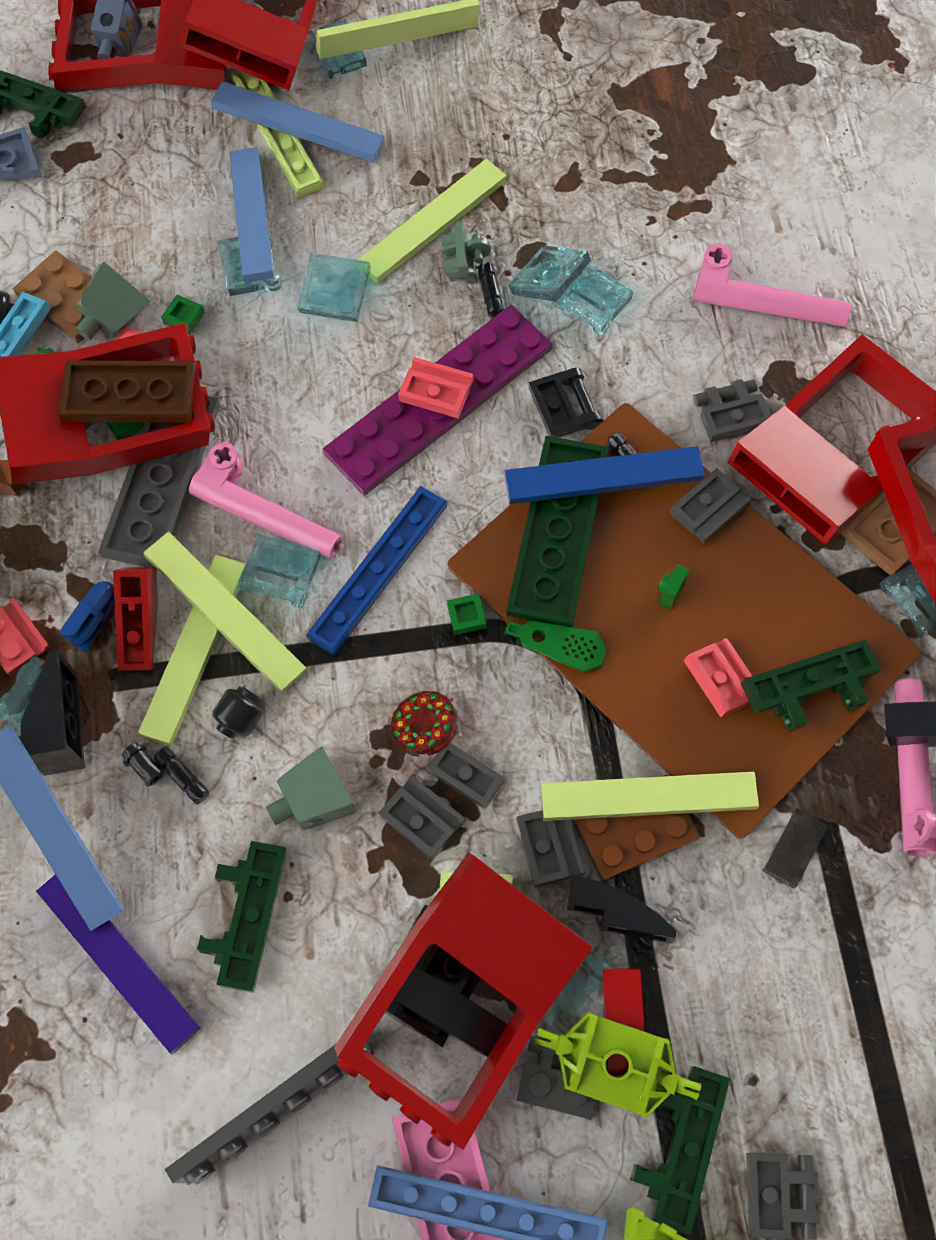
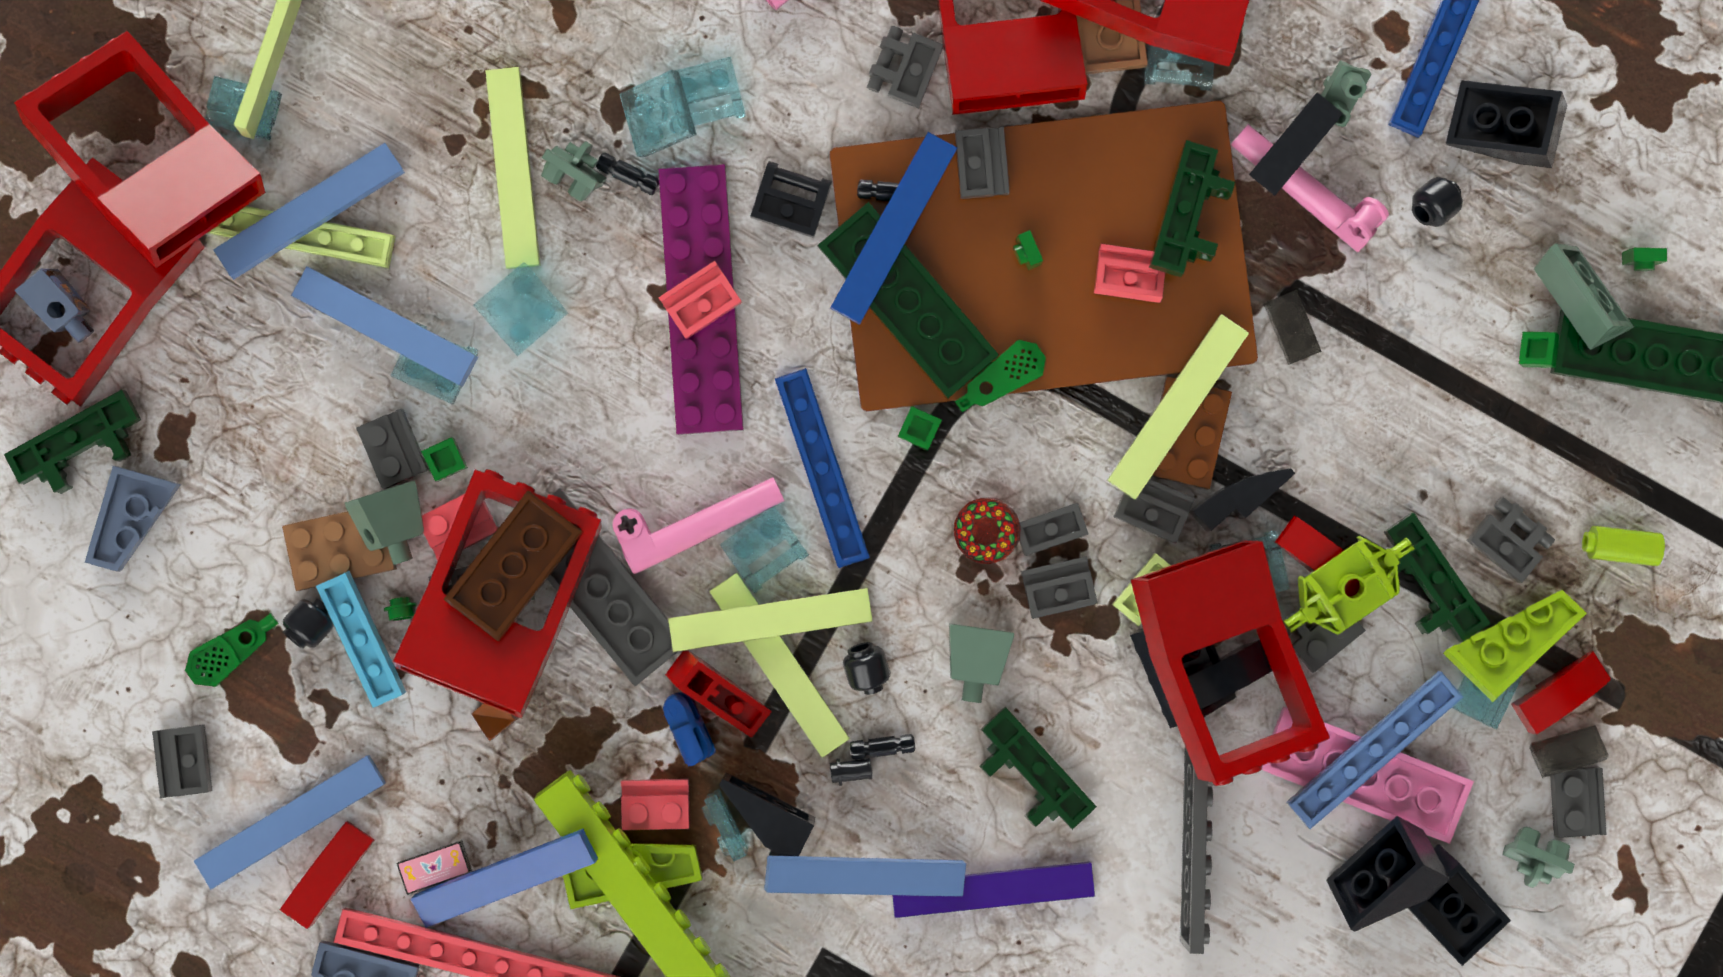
camera: 60 degrees left, 20 degrees up
none -> dark grey plate [356,409,429,489]

